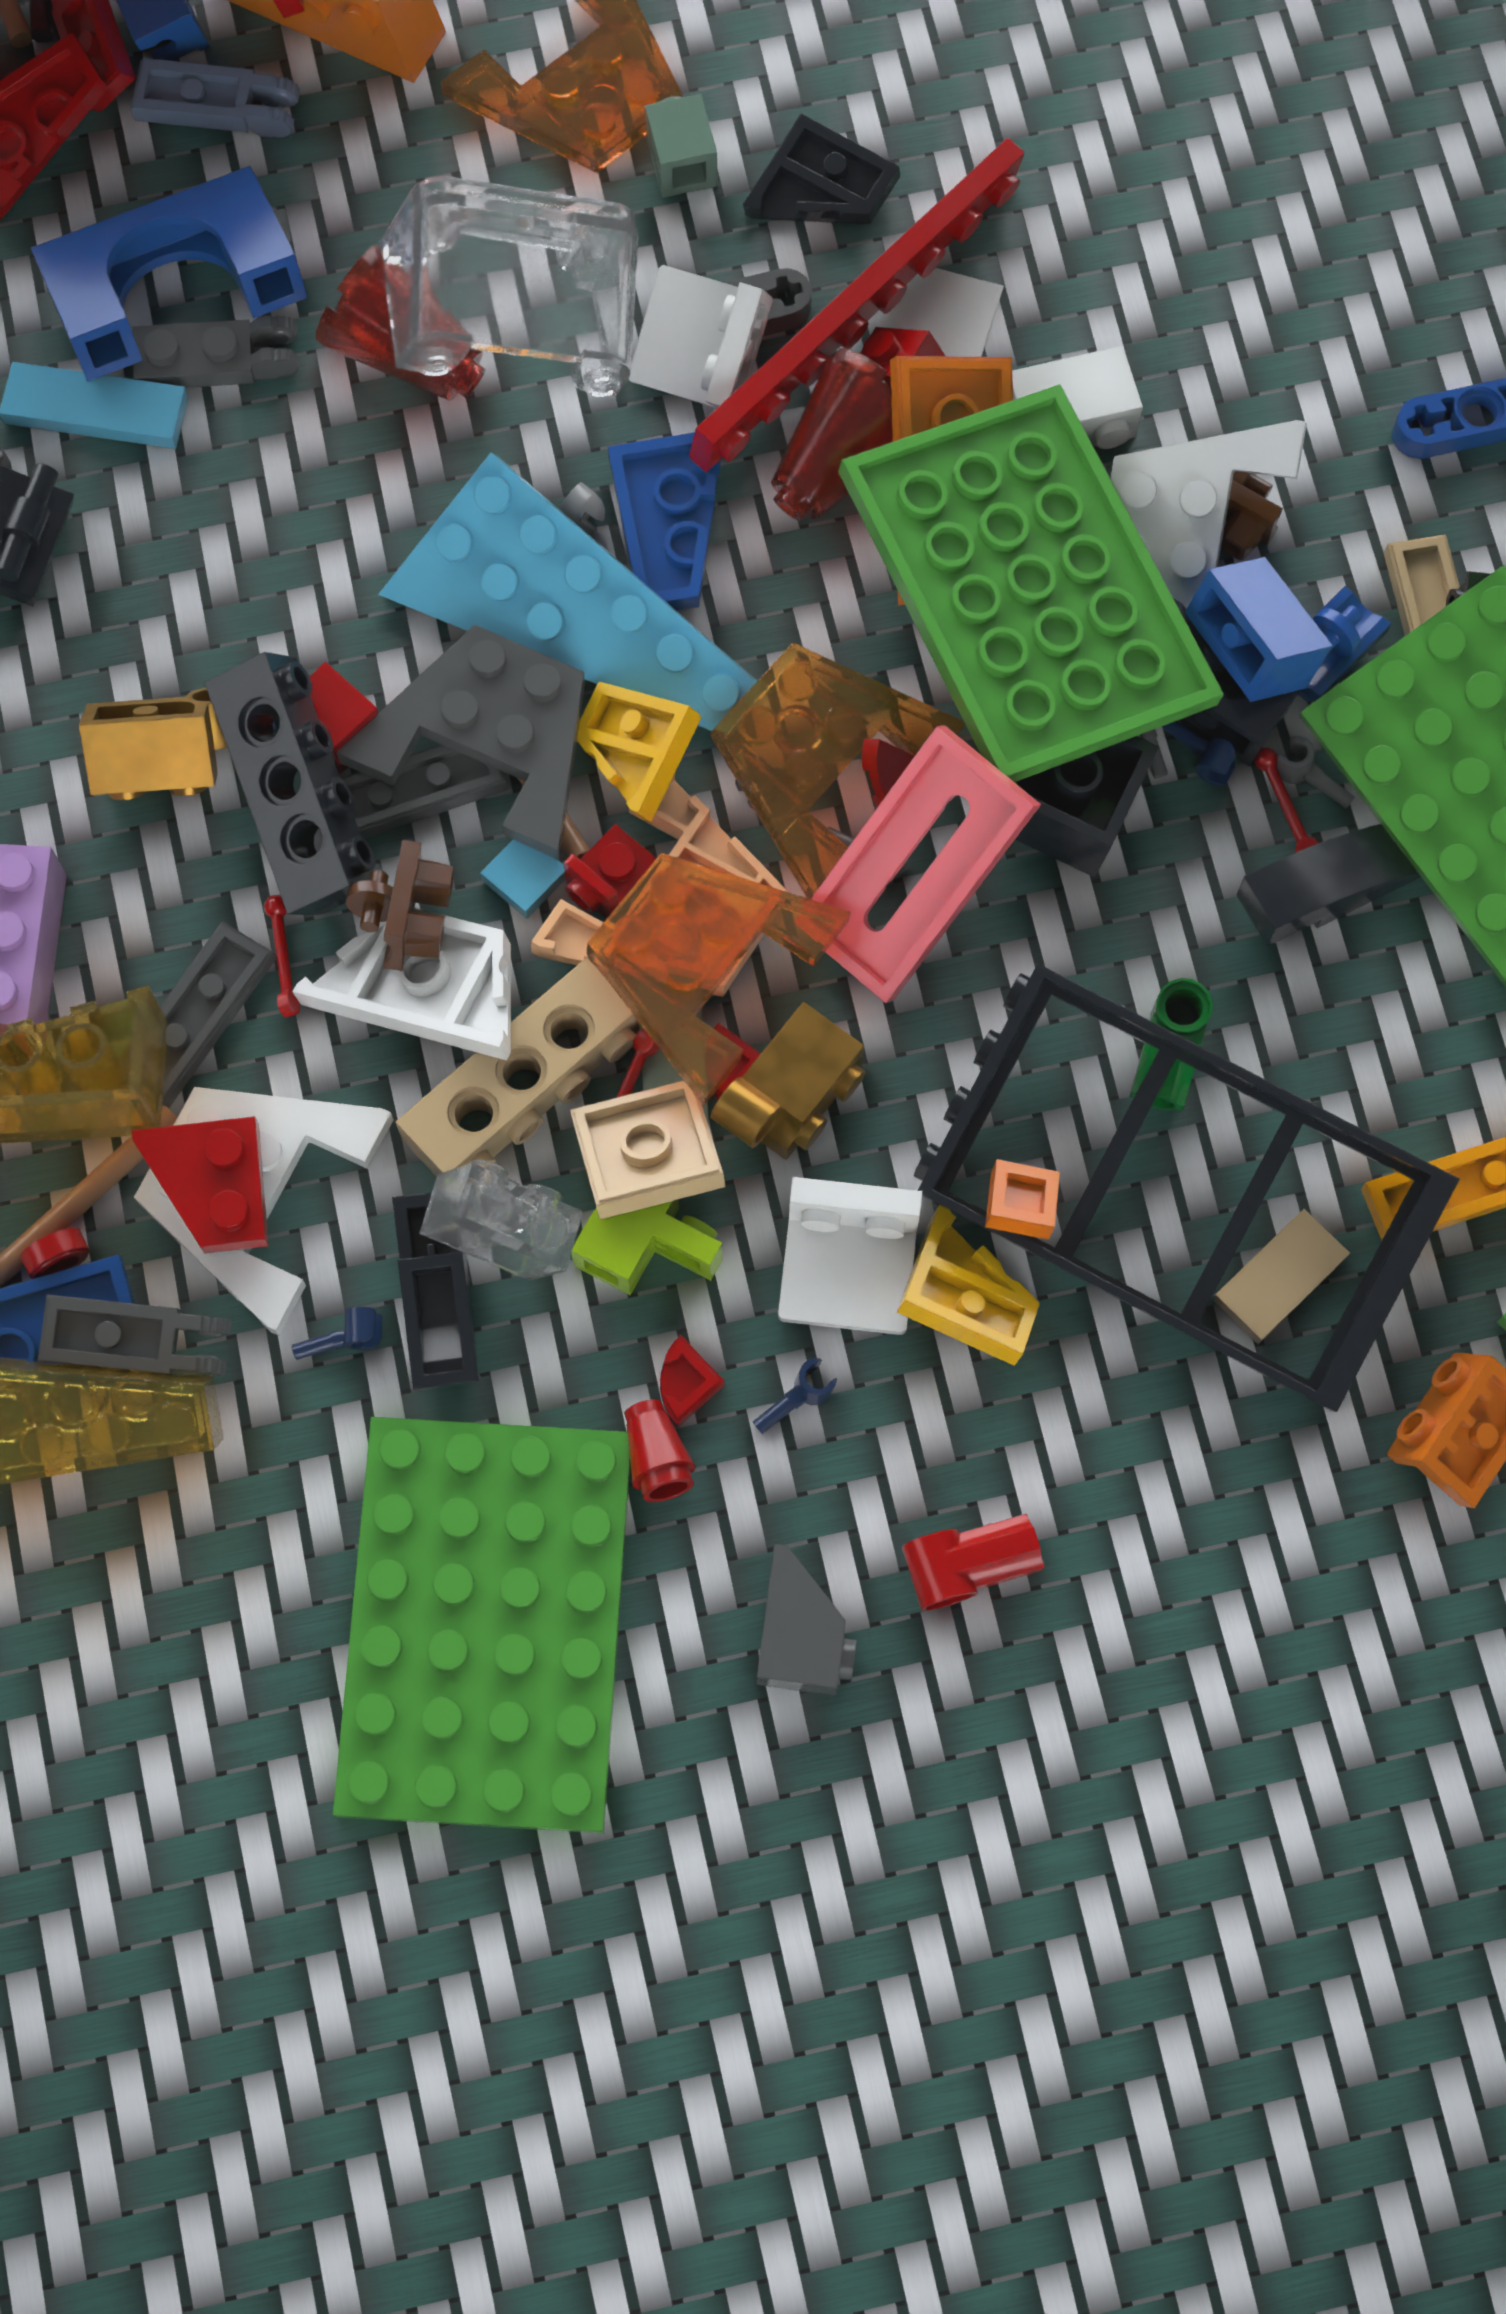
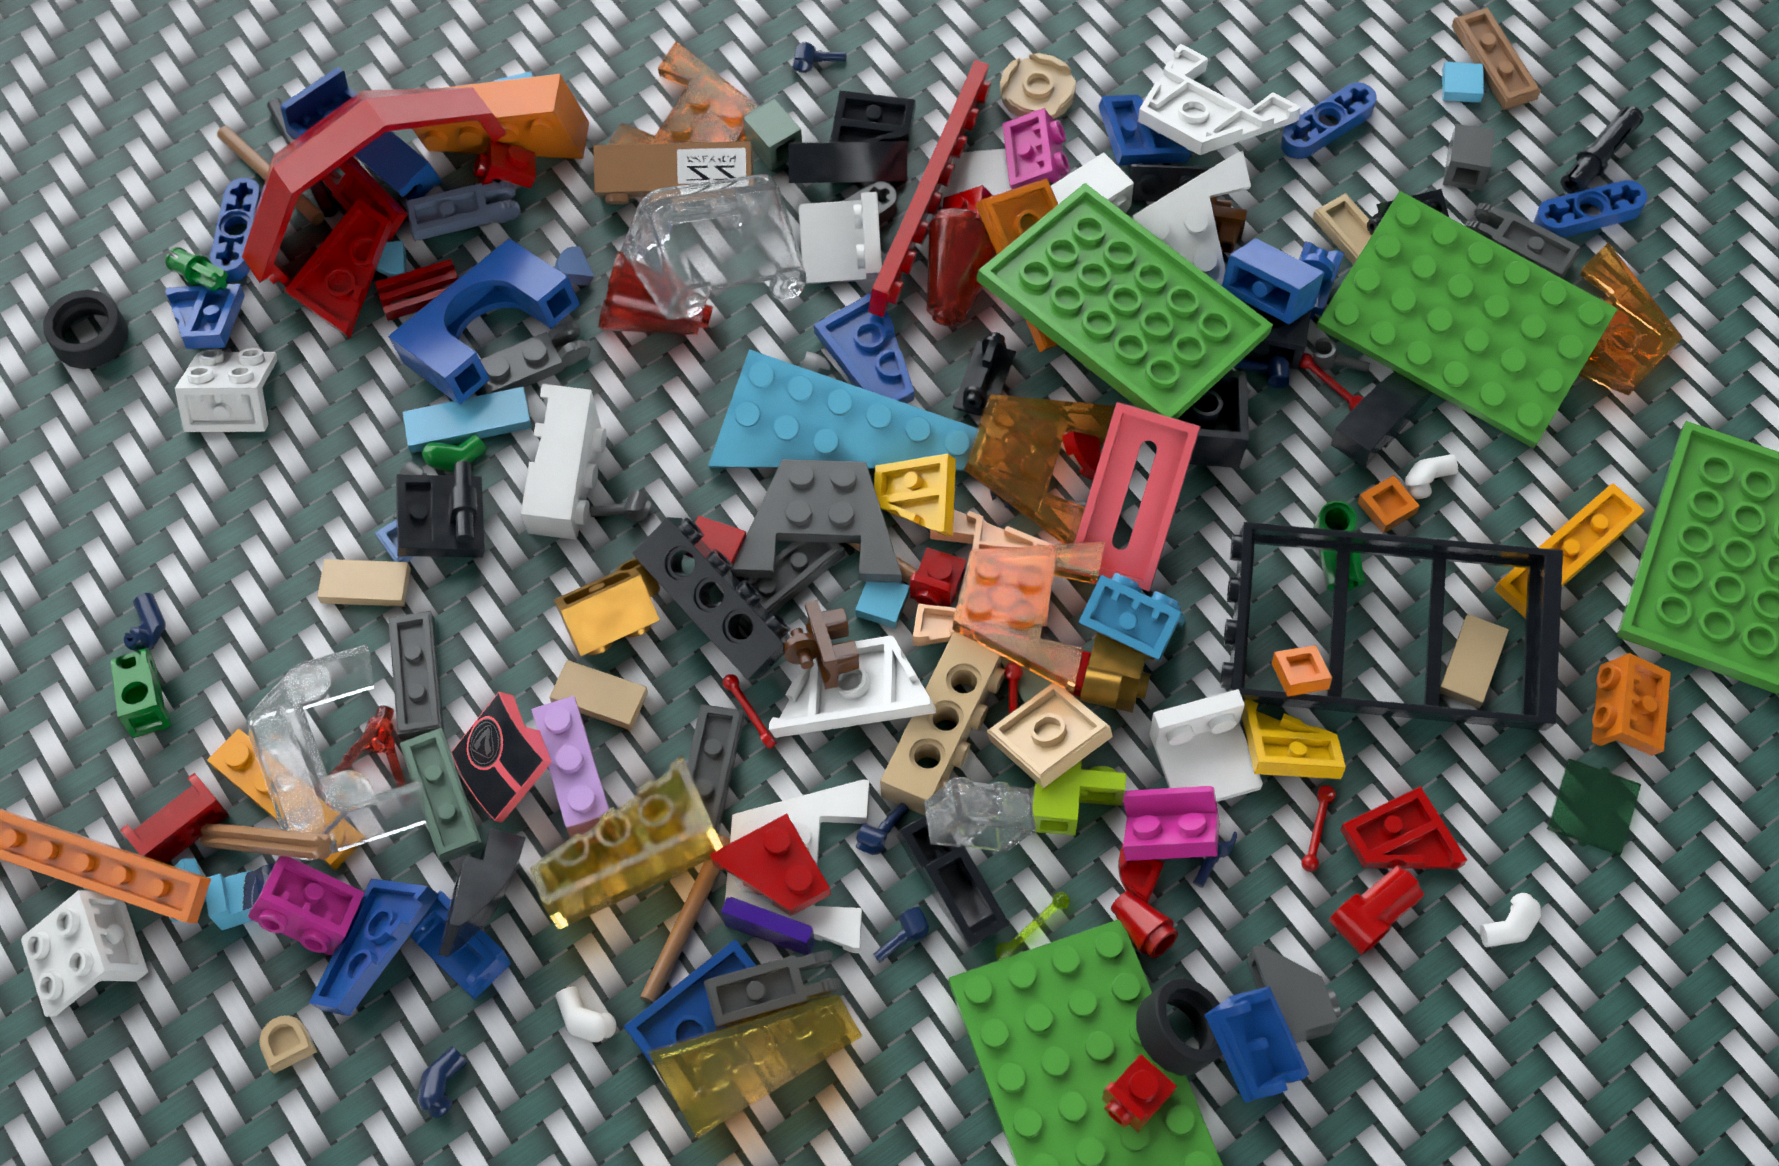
camera: 20 degrees left, 10 degrees down
red tile [20,1228,90,1279] -> none
none -> red tile [375,259,458,321]
none -> medium azure tile [376,241,407,278]
none -> green arm [422,434,487,473]
none -> red bracket [473,140,536,189]
none -> white wedge [521,384,607,540]
none -> tan tile [549,660,648,730]
none -> medium blue tile [554,246,594,285]
none -> dark grey hand [590,491,652,523]
none -> medium nougat brick [593,141,754,205]
none -> dark purple tile [721,896,815,955]
none -> black slope [788,141,907,183]
none -> dark blue hand [792,42,846,73]
none -> dark blue hand [856,803,909,855]
none -> black hinge [953,332,1016,419]
none -> clear neon green hinge [995,892,1070,960]
none -> tan tile [1000,53,1076,119]
none -> dark pink bracket [1002,108,1070,189]
none -> dark azure bracket [1079,573,1186,661]
none -> blue wing [1098,95,1192,166]
none -> red bracket [1102,1054,1177,1132]
none -> dark pink bracket [1123,786,1220,861]
none -> black hinge [1129,162,1210,202]
none -> black tyre [1136,978,1223,1076]
none -> white wing [1138,44,1301,155]
none -> blue hinge [1205,986,1309,1103]
none -> red hinge [1301,785,1335,872]
none -> red wing [1340,786,1467,869]
none -> orange plate [1357,475,1420,533]
none -> white arm [1405,454,1458,499]
none -> white arm [1480,893,1541,947]
none -> clear green piece [1547,758,1641,856]

